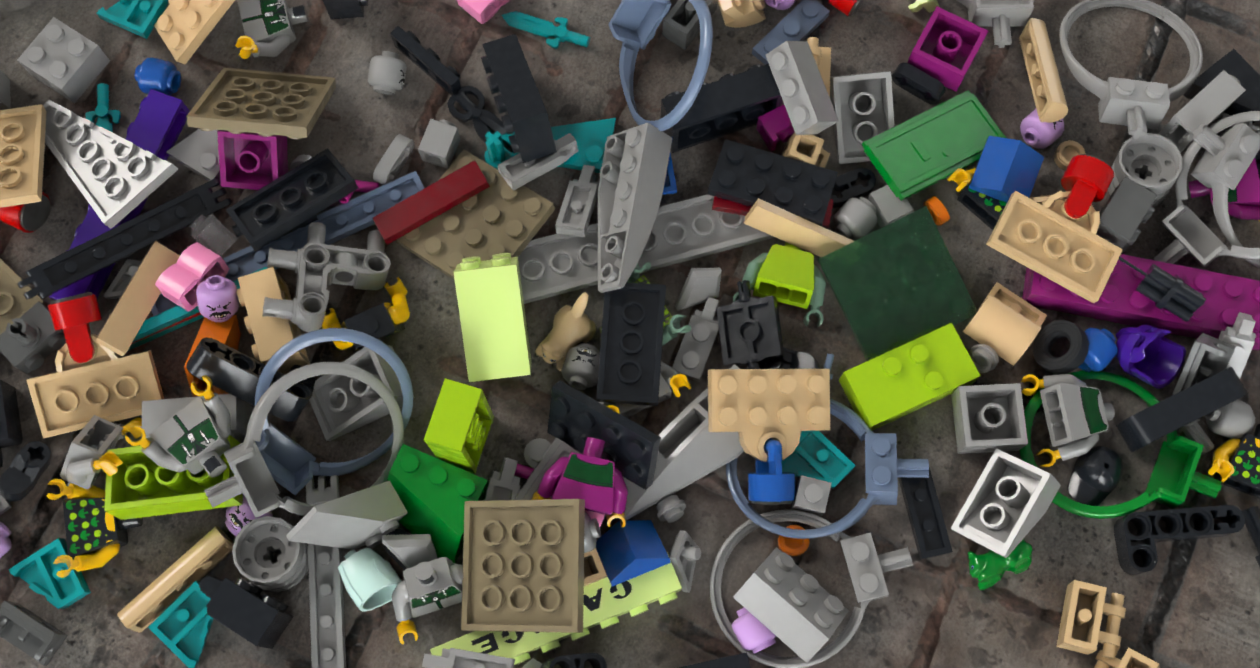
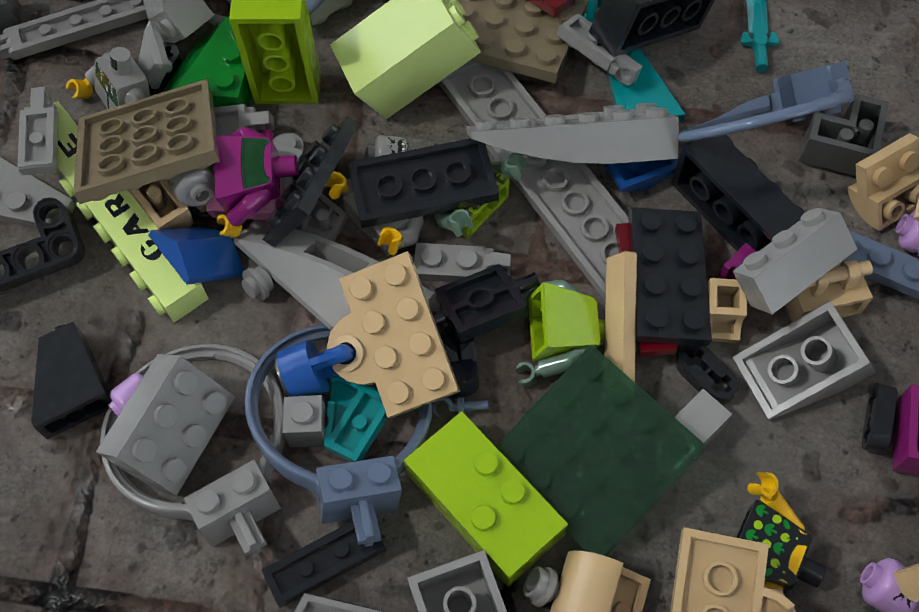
camera: 75 degrees right, 10 degrees down
light aqua helmet [338,548,402,612] -> none
tan animal [535,292,596,371] -> none
light grey hinge [555,165,599,237] -> none
light grey piece [669,530,701,593] -> none
light grey piece [675,267,722,311] -> none
orange tile [778,525,810,557] -> none
light grey head [834,197,877,241] -> none
green piece [862,90,1006,201] -> none
orange tile [923,196,950,226] -> none
blue slope [969,136,1044,203] -> none

